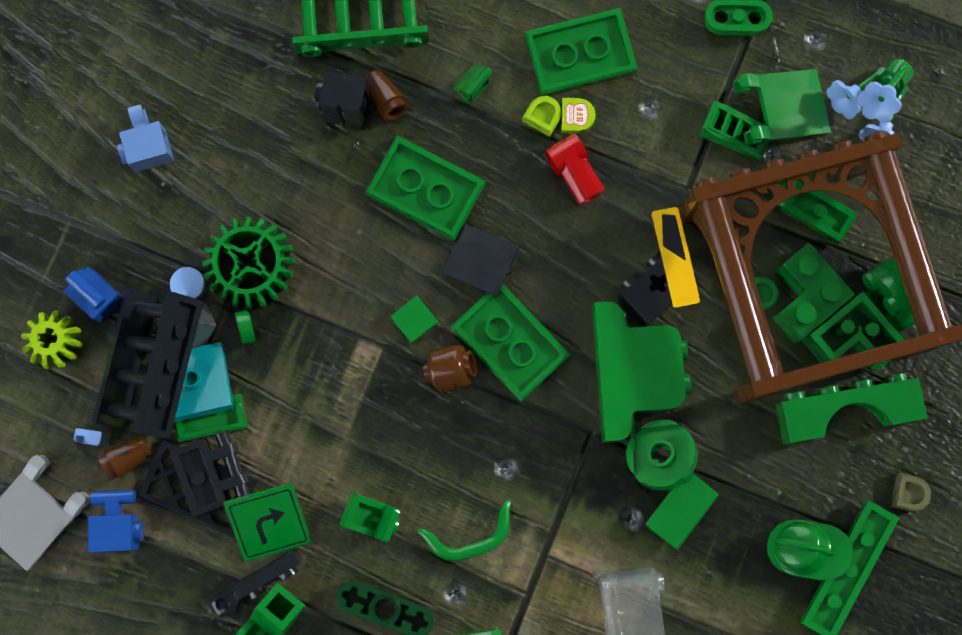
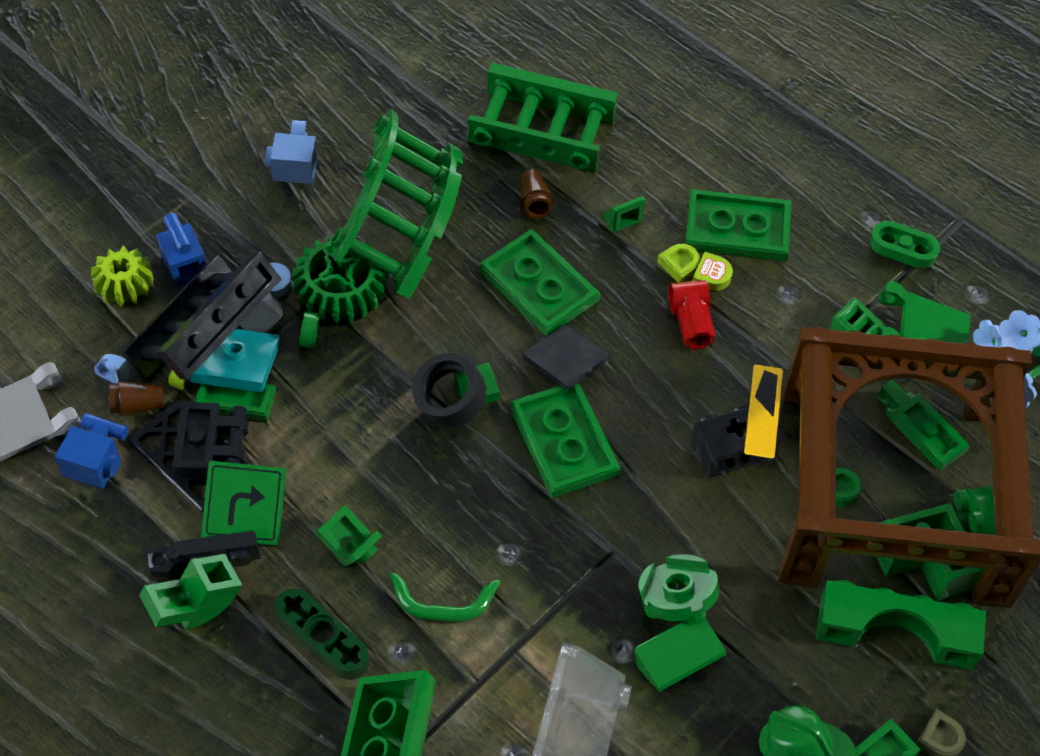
camera: 20 degrees right, 25 degrees down
black brick [315,72,371,130] -> none
reddish brown head [423,344,477,393] -> none
green brick [592,302,691,443] -> none
green brick [772,242,855,344] -> none
none -> green fence [330,109,463,300]
none -> black tyre [412,353,487,427]

